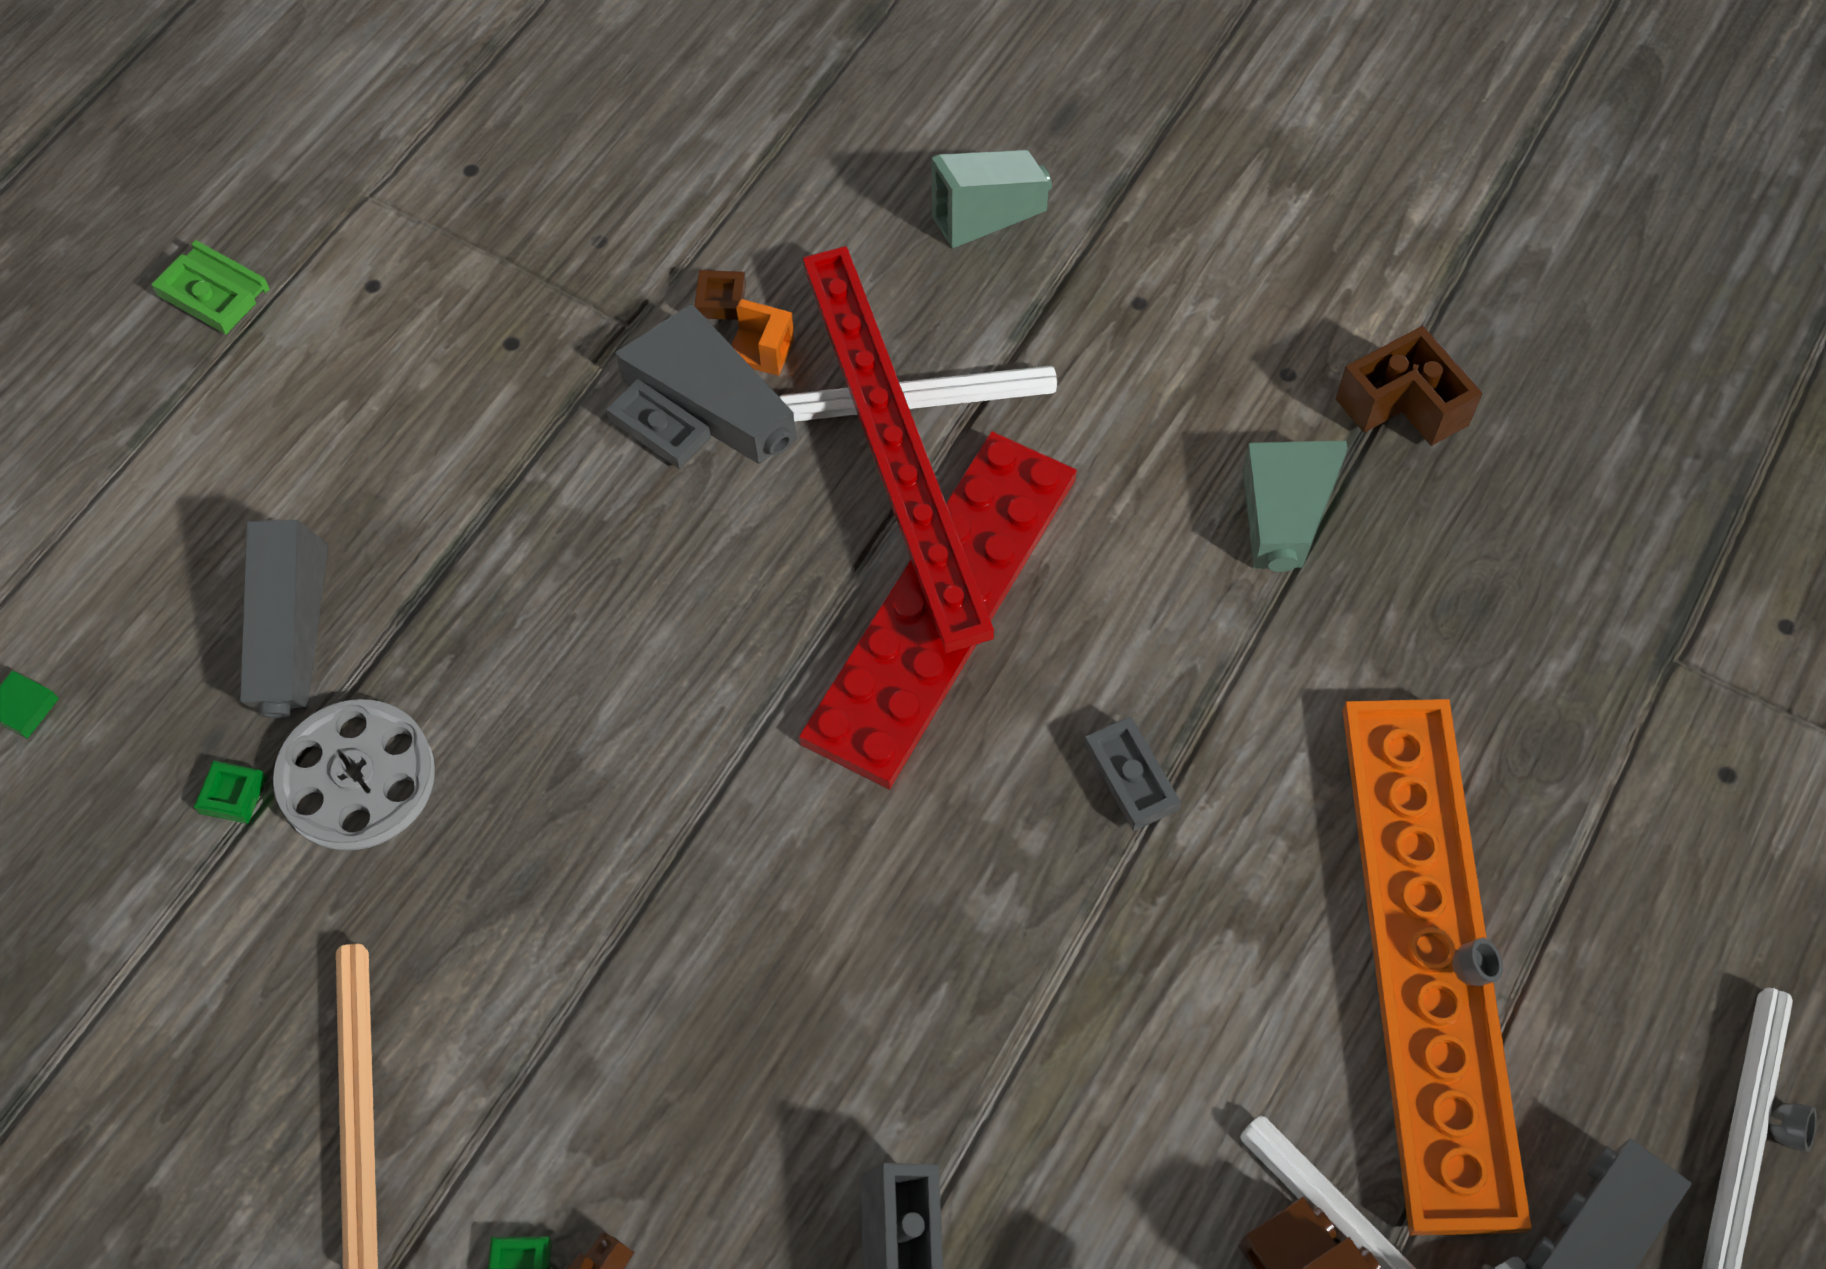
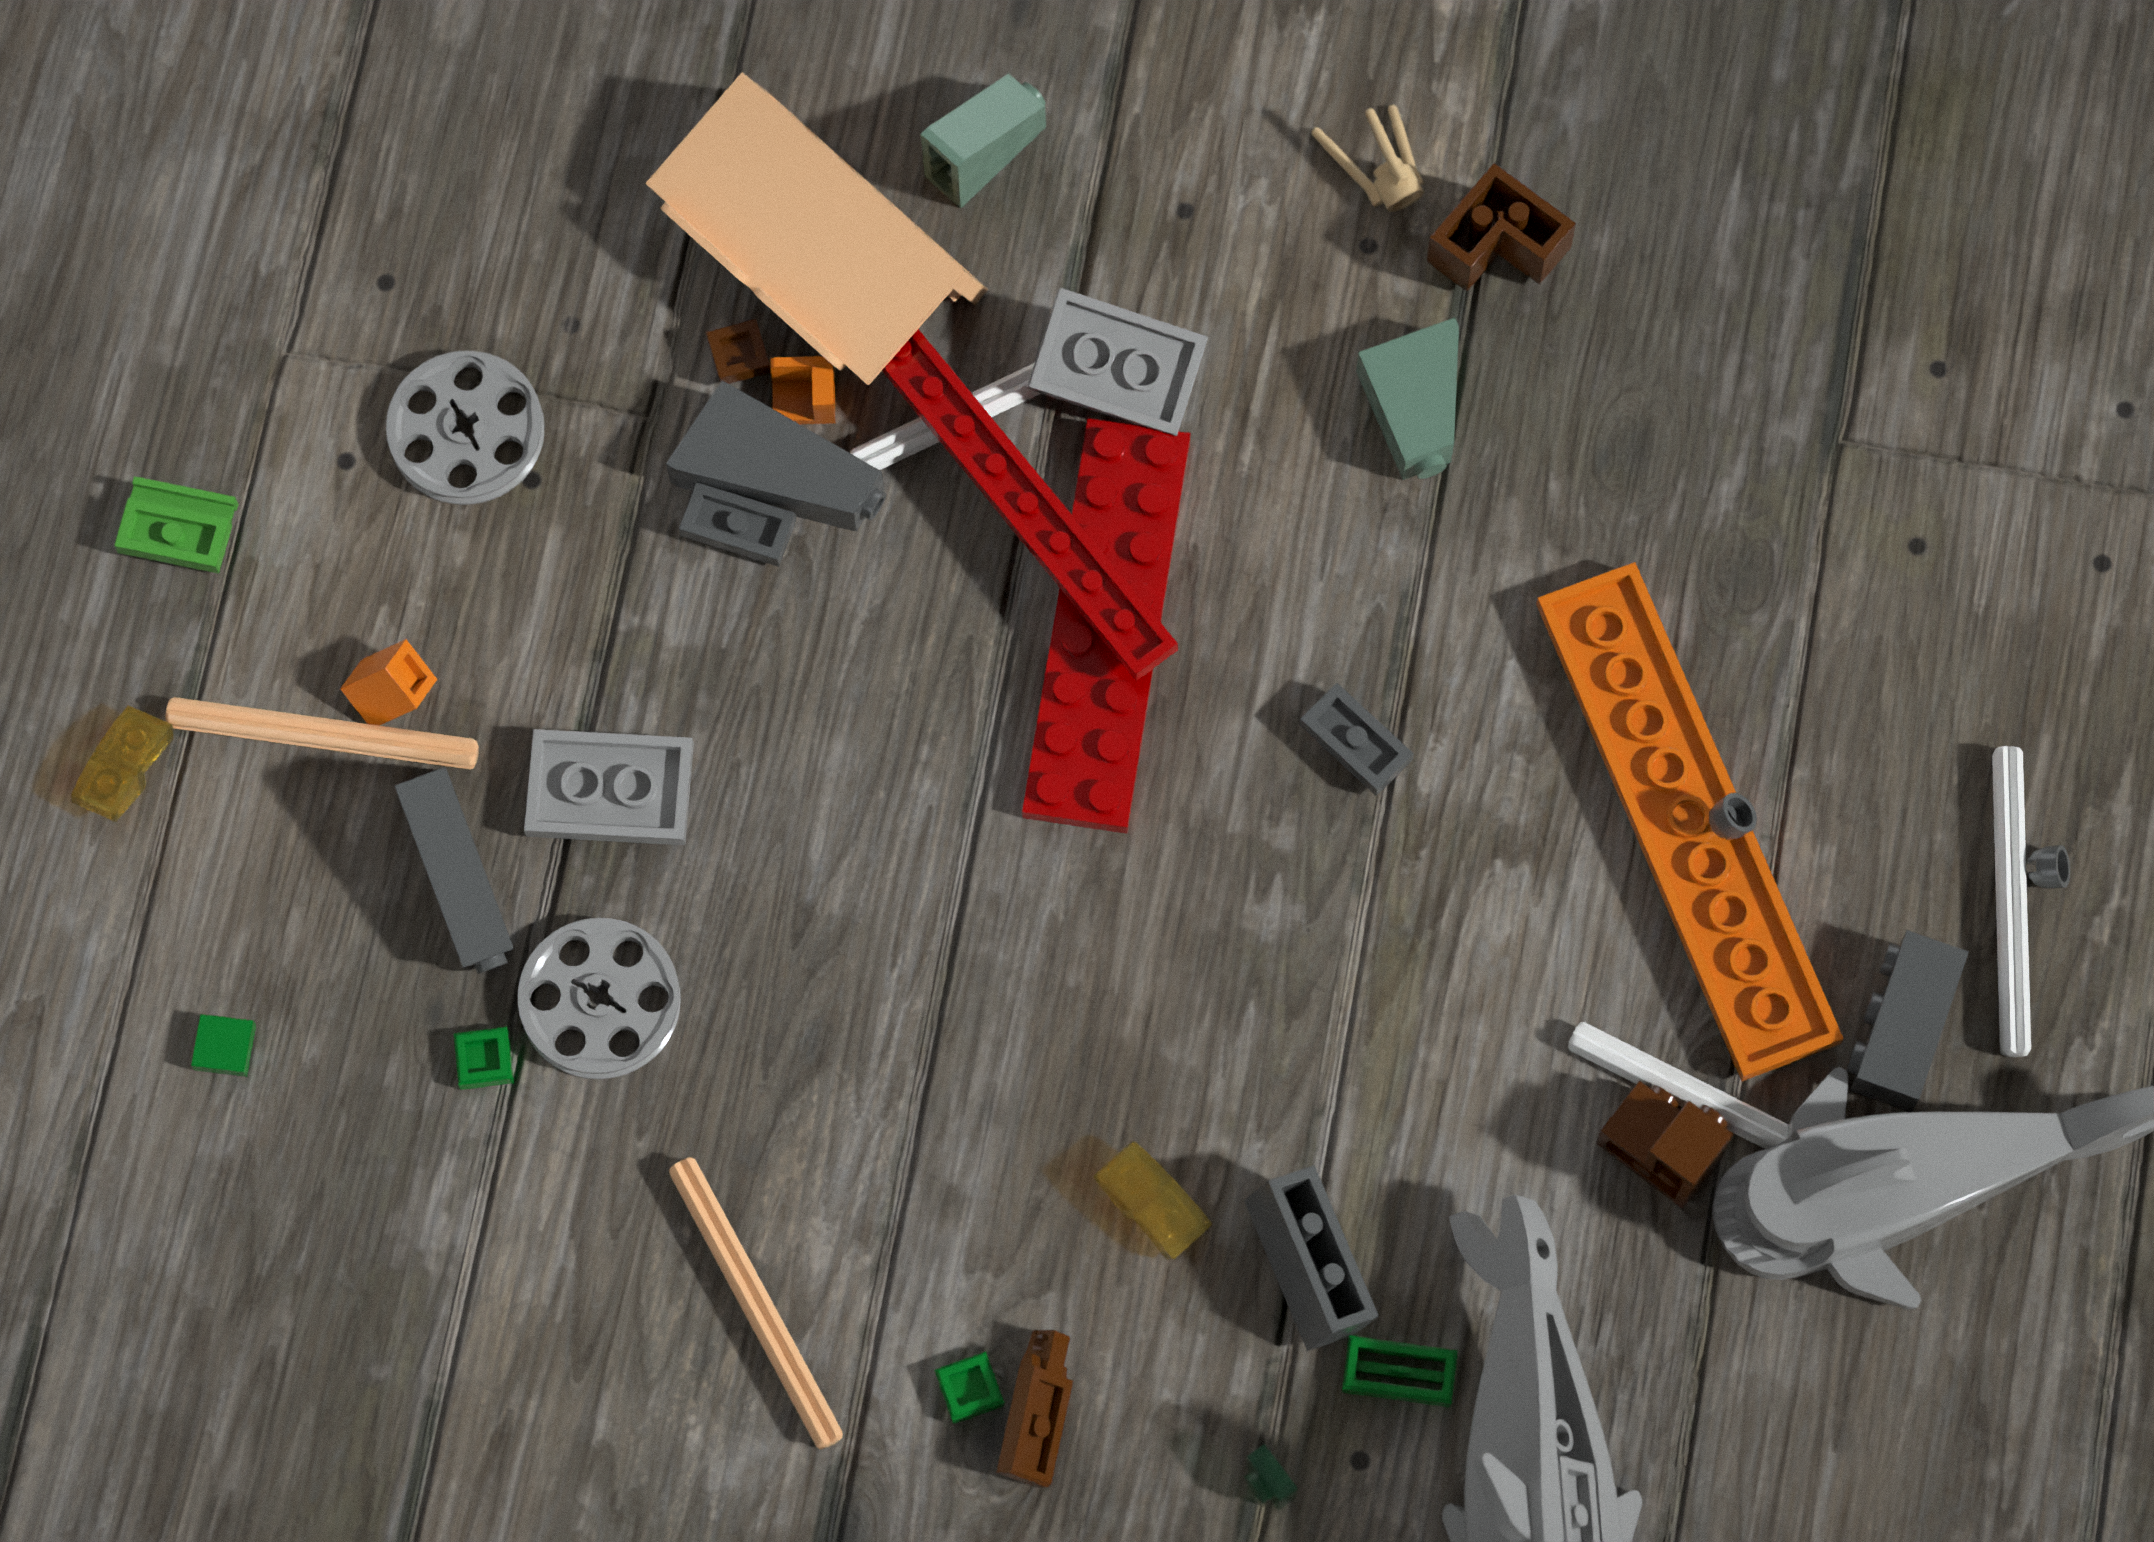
camera: 20 degrees left, 10 degrees up
none -> clear yellow slope [71,705,174,822]
none -> light nougat axle [165,697,479,770]
none -> orange panel [340,639,437,726]
none -> light grey wedge [386,351,544,505]
none -> light grey plate [524,729,694,845]
none -> light nougat piece [645,72,988,385]
none -> light grey plate [1027,288,1208,436]
none -> clear yellow slope [1092,1141,1212,1260]
none -> tan plant [1312,105,1424,212]

